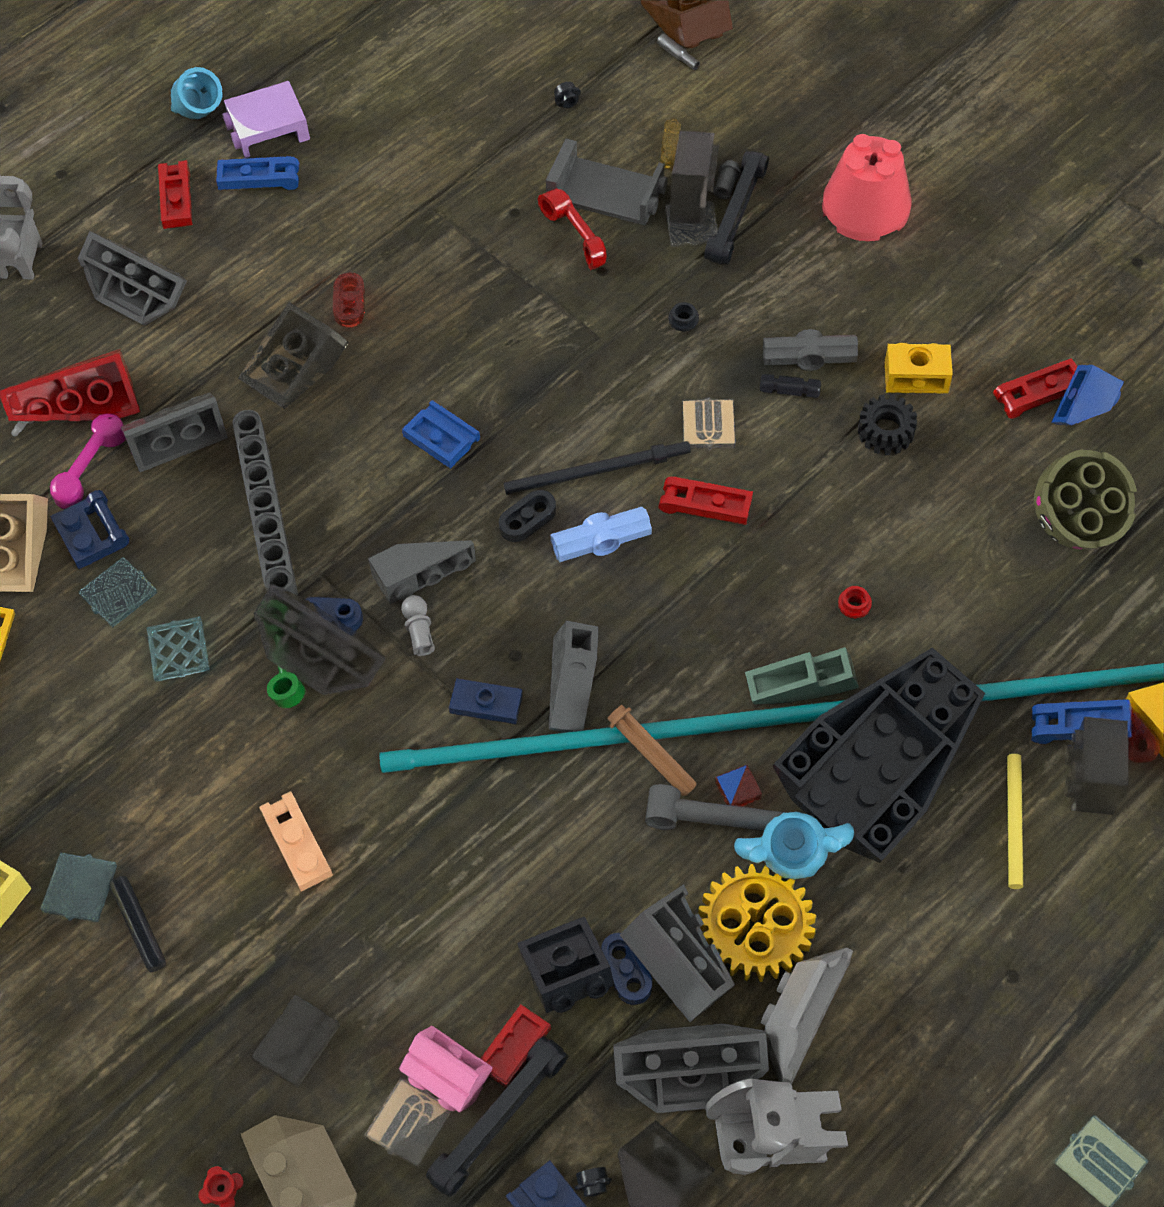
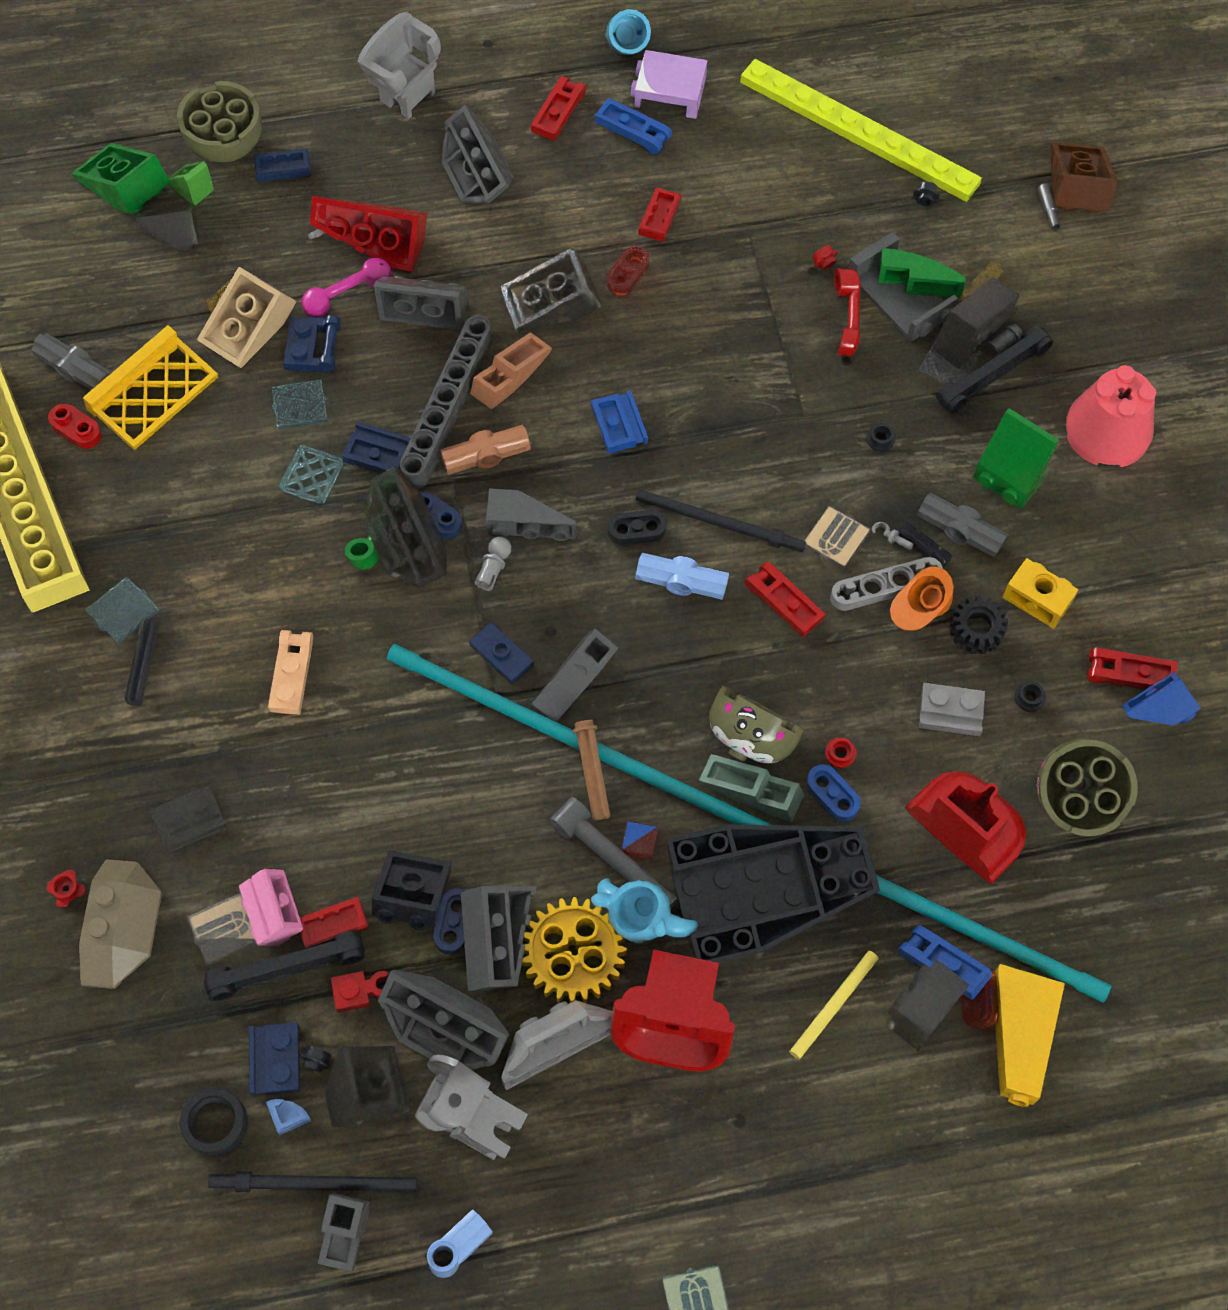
camera: 30 degrees right, 5 degrees up
none -> red plate [331,971,389,1013]
none -> dark blue plate [342,422,411,477]
none -> nougat piece [440,425,531,475]
none -> nougat slope [470,332,552,410]
none -> red piece [610,950,735,1072]
none -> red plate [638,187,682,242]
none -> olive cylinder [709,685,805,763]
none -> neon yellow plate [740,59,982,202]
none -> blue plate [806,765,860,821]
none -> red plate [812,245,838,270]
none -> light grey beam [830,557,943,611]
none -> light grey hand [872,522,913,550]
none -> green slope [878,248,966,299]
none -> orange piece [890,567,954,631]
none -> red piece [905,771,1026,884]
none -> light grey plate [918,683,985,736]
none -> green slope [973,408,1059,509]
none -> black plate [1014,682,1046,712]

